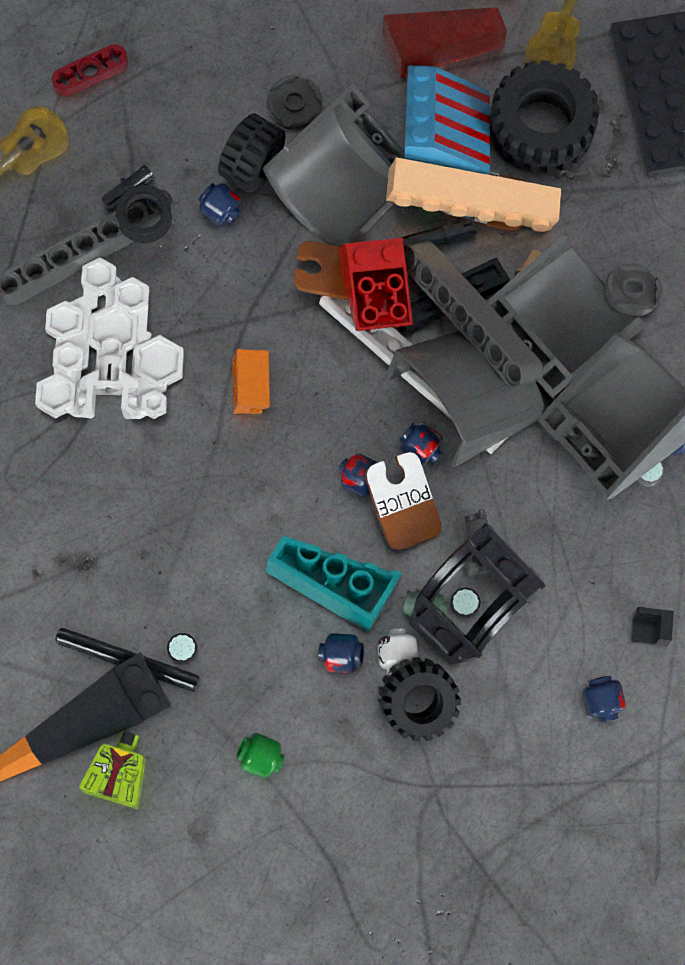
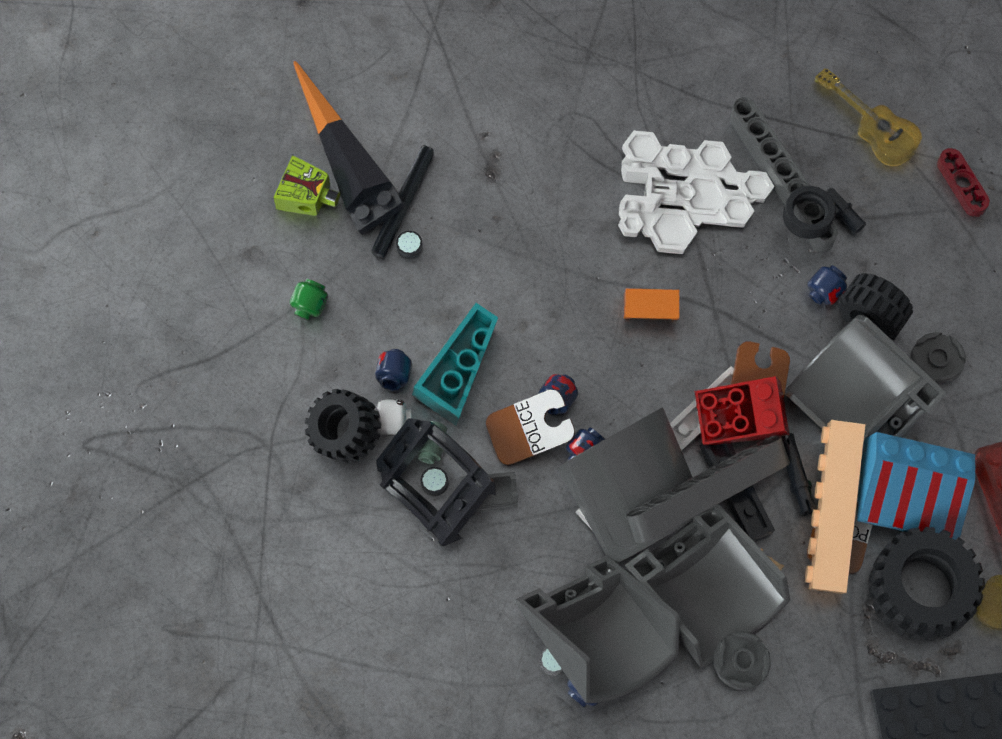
camera: 95 degrees right, 5 degrees down
dark blue head [583,675,626,722] -> none
black panel [631,607,674,647] -> none

